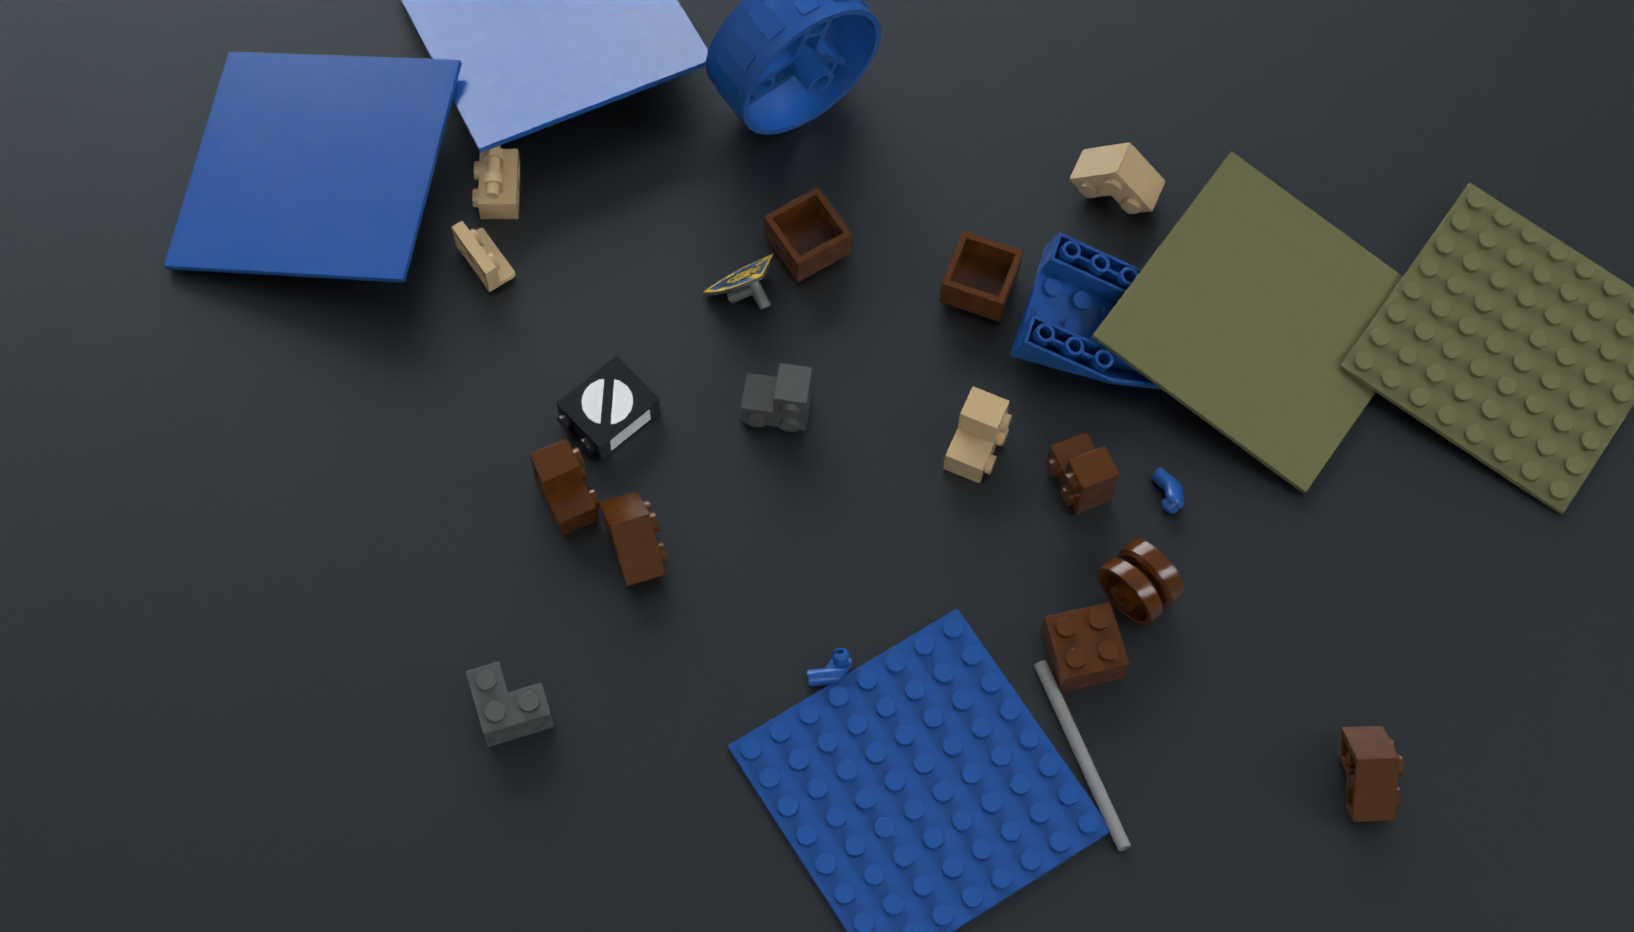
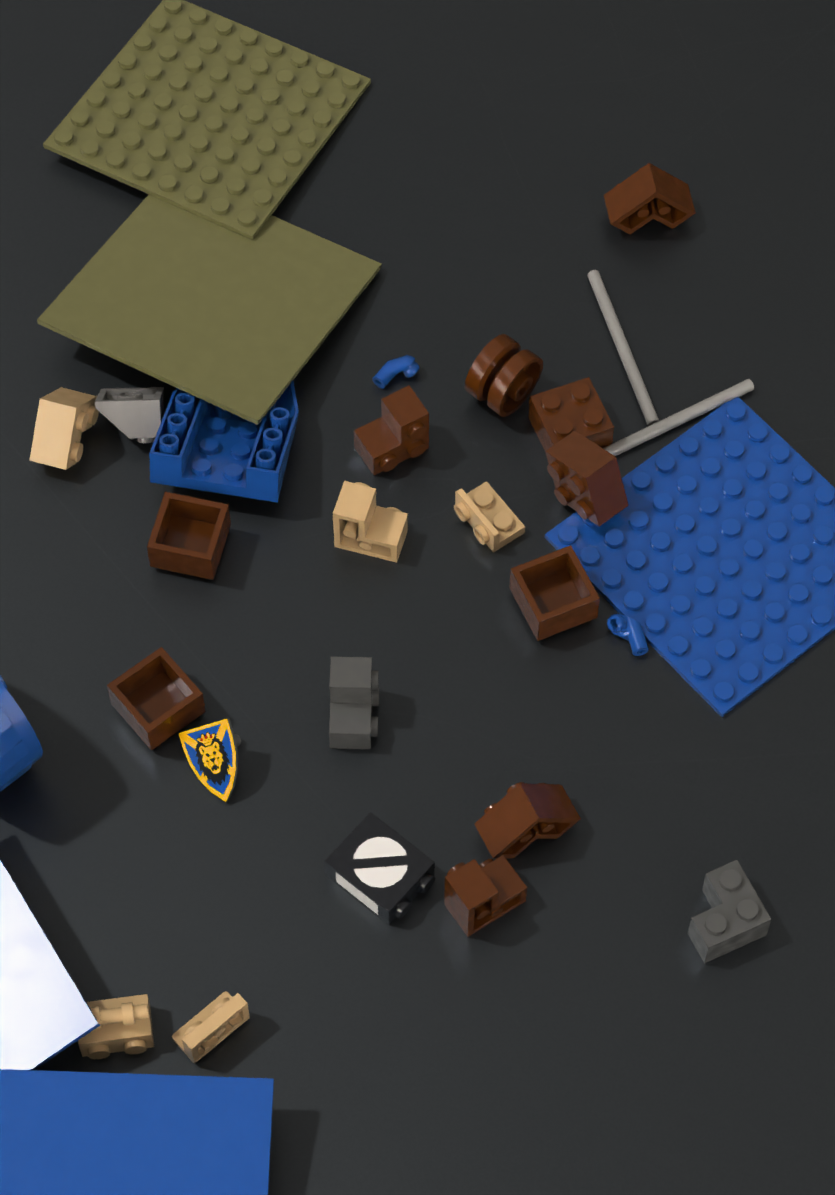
camera: 95 degrees left, 5 degrees down
none -> light grey slope [95,387,164,443]
none -> tan bracket [454,481,525,553]
none -> reddish brown piece [509,545,600,641]
none -> reddish brown piece [545,430,629,526]
none -> light grey piece [587,270,659,426]

